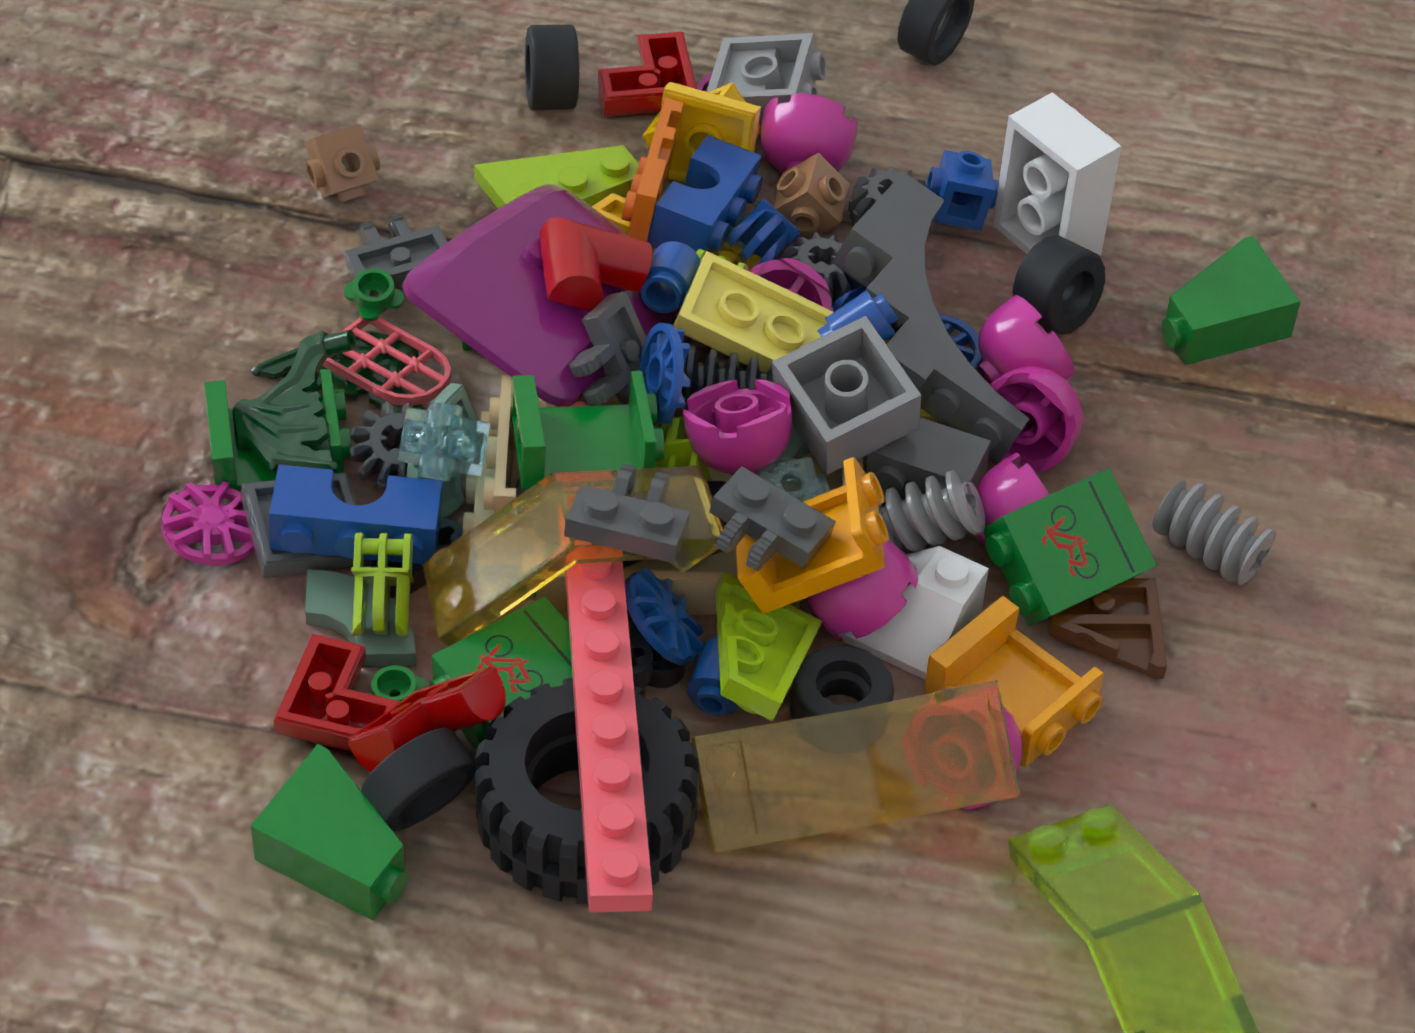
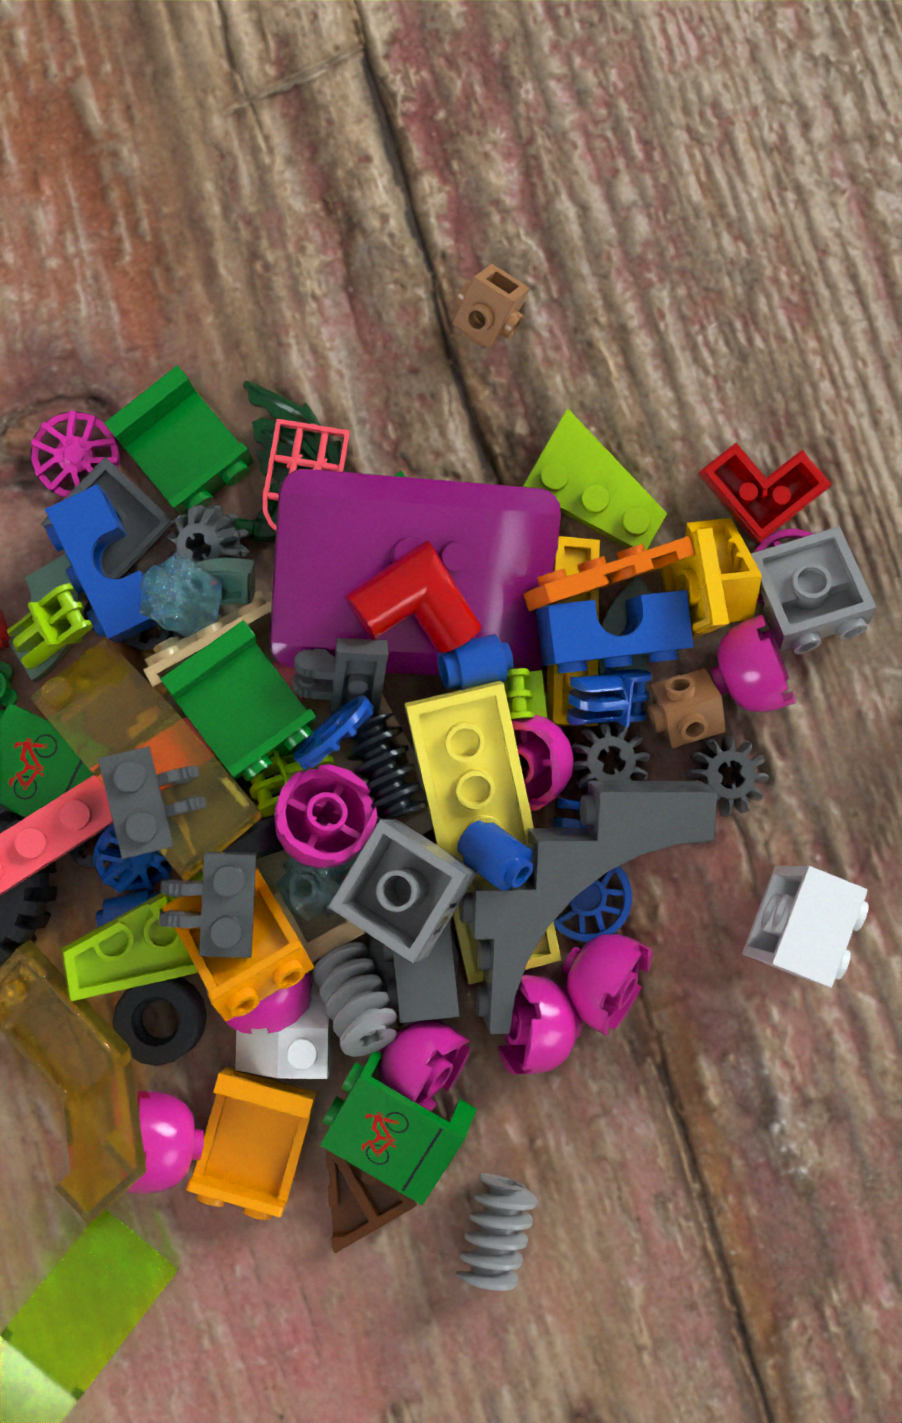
camera: 65 degrees right, 35 degrees up
dark green animal [232,330,356,473] -> none
green plate [344,268,404,321] -> none
dark grey hinge [345,213,448,296] -> none
black tyre [525,25,579,110] -> none
blue brick [926,150,999,231] -> none
black tyre [1012,235,1105,335] -> none
green slope [1161,236,1301,365] -> none

